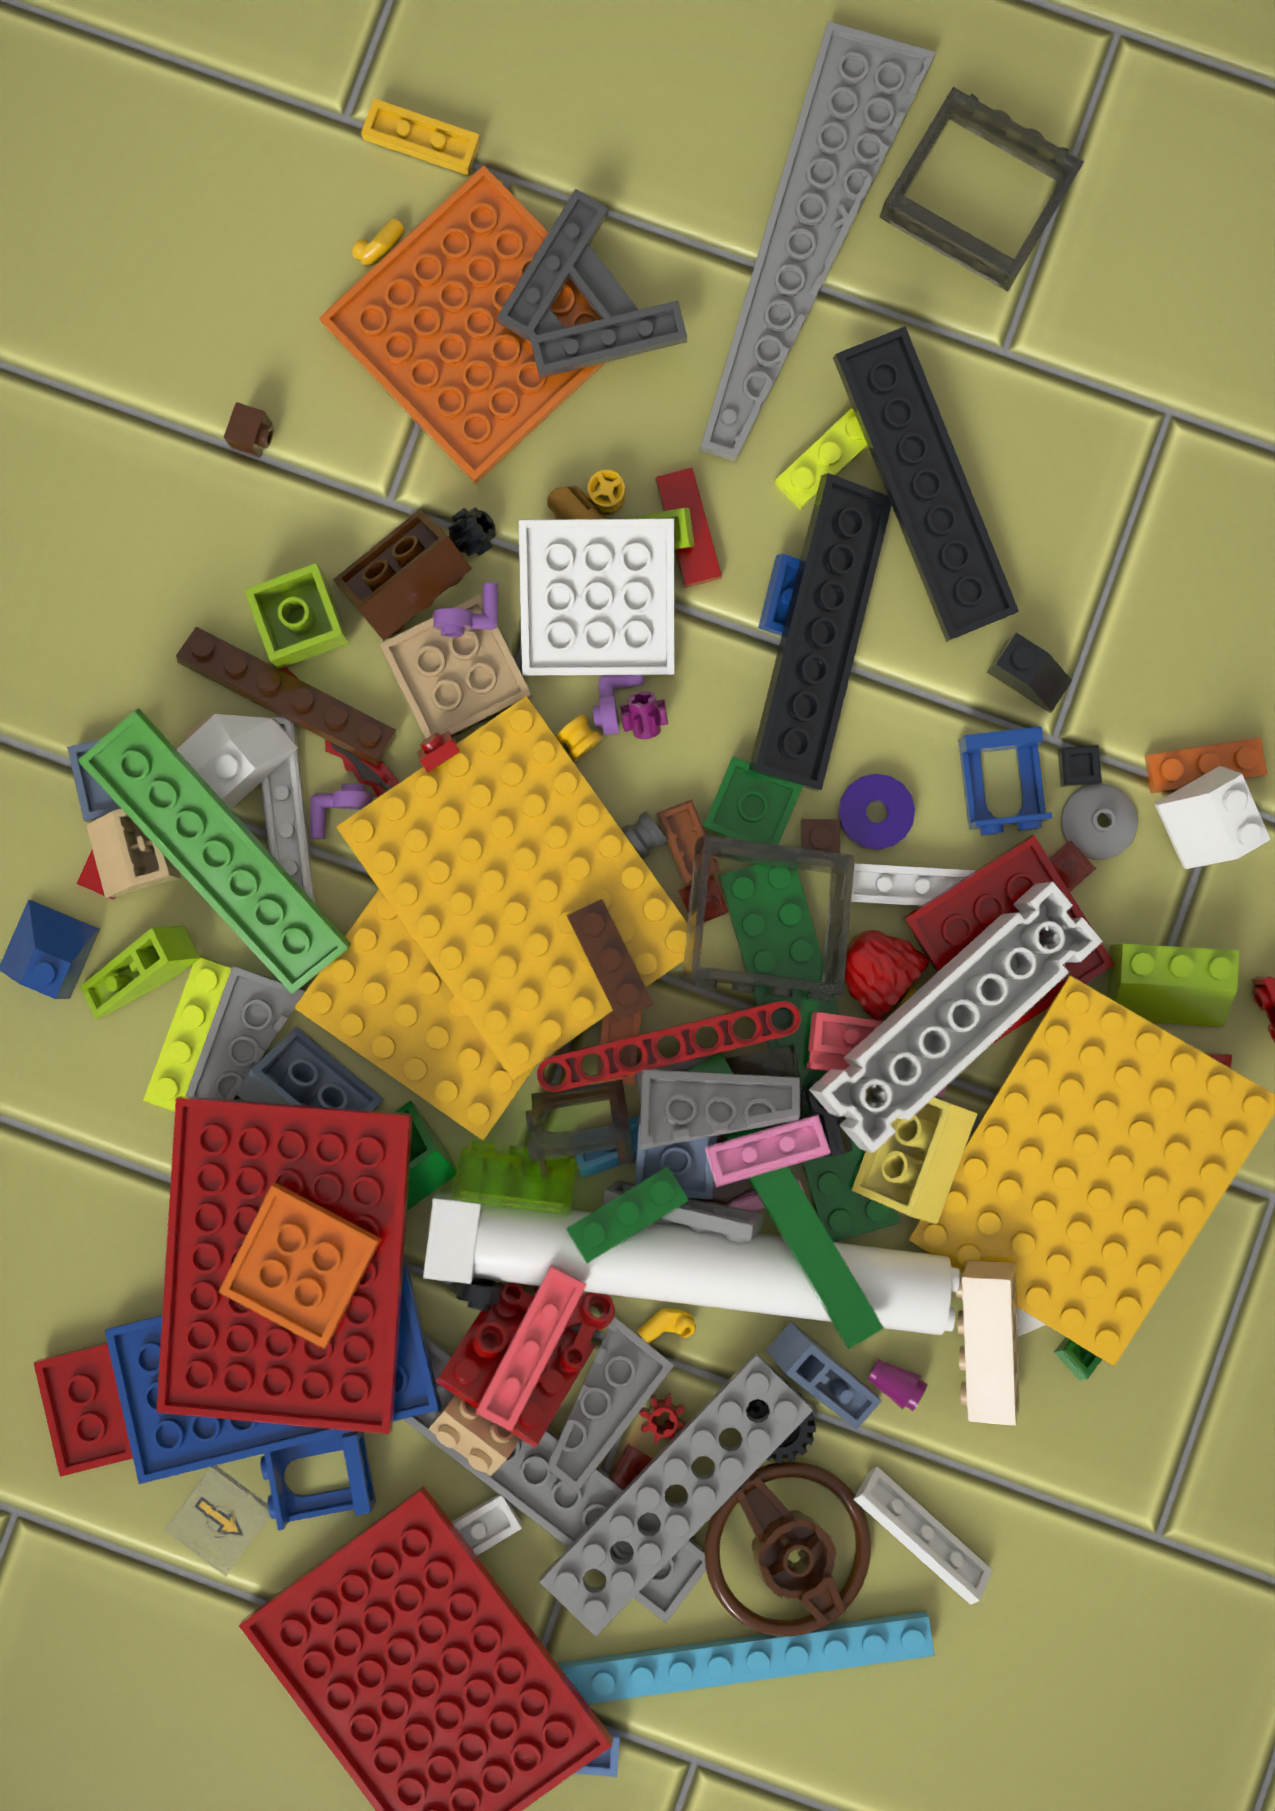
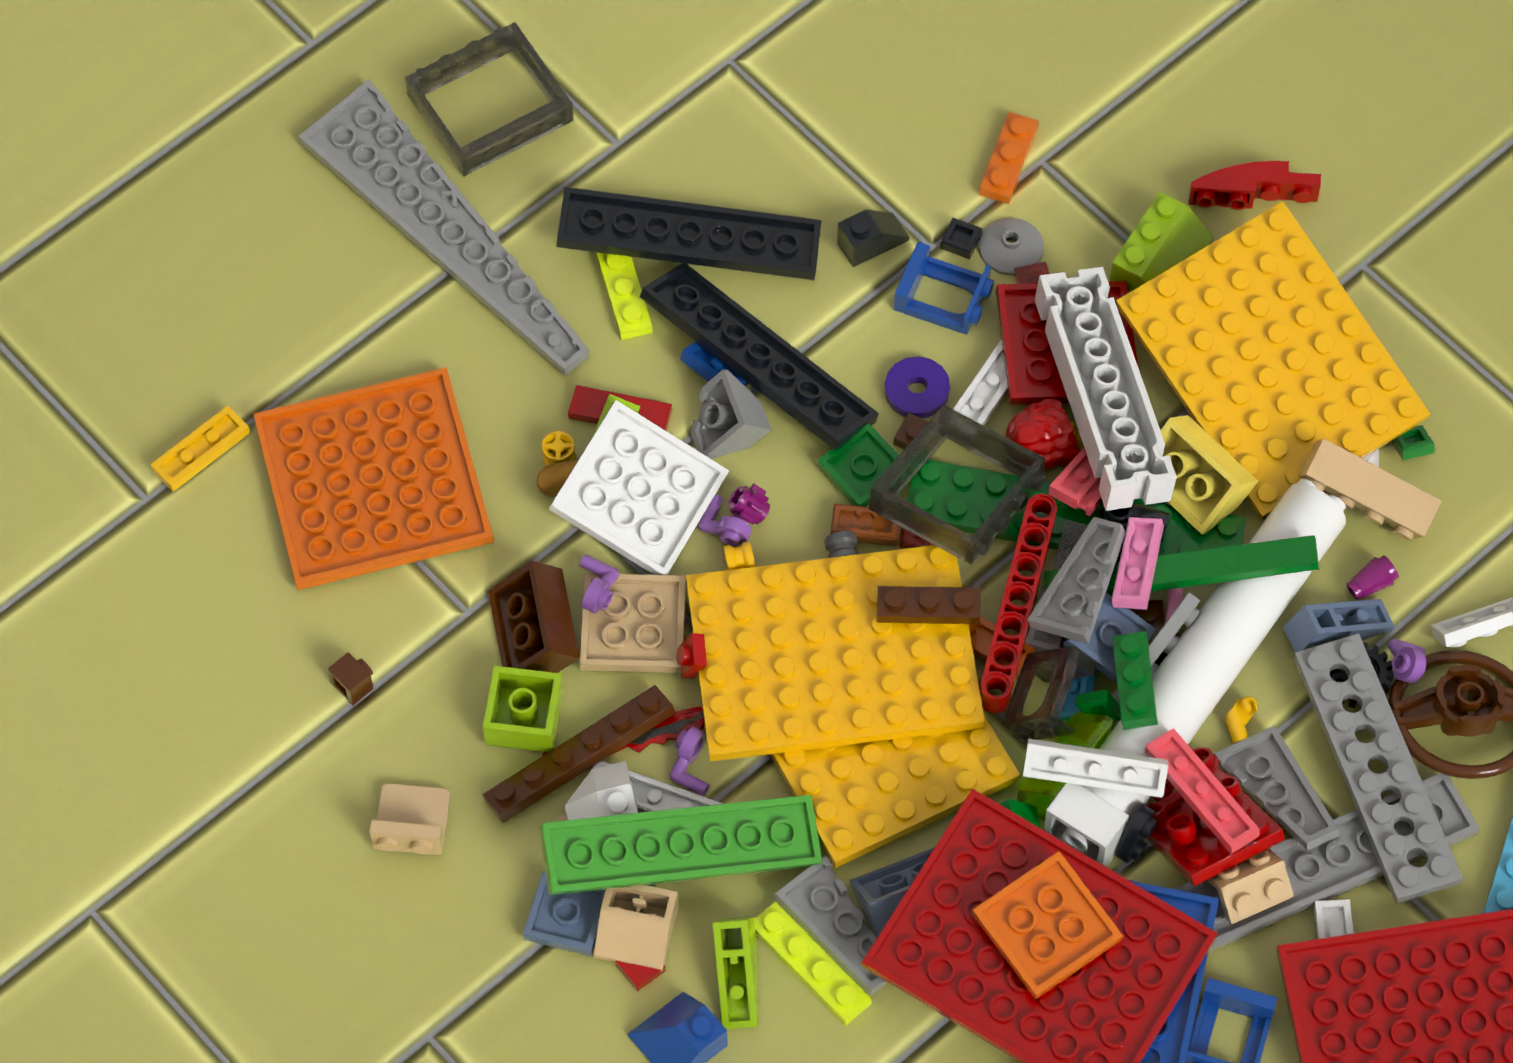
camera: 60 degrees left, 25 degrees down
yellow arm [352,218,405,266] -> none
black gear [448,507,496,557] -> none
dark grey plate [497,189,687,378] -> none
clear red tile [609,1444,653,1489] -> none
red gear [639,1393,686,1444] -> none
white slope [1154,766,1271,869] -> none
none -> tan bracket [369,783,451,855]
none -> light grey slope [690,369,772,459]
none -> white plate [1023,739,1169,798]
none -> green tile [1075,689,1121,724]
none -> medium lavender plate [1388,639,1426,684]

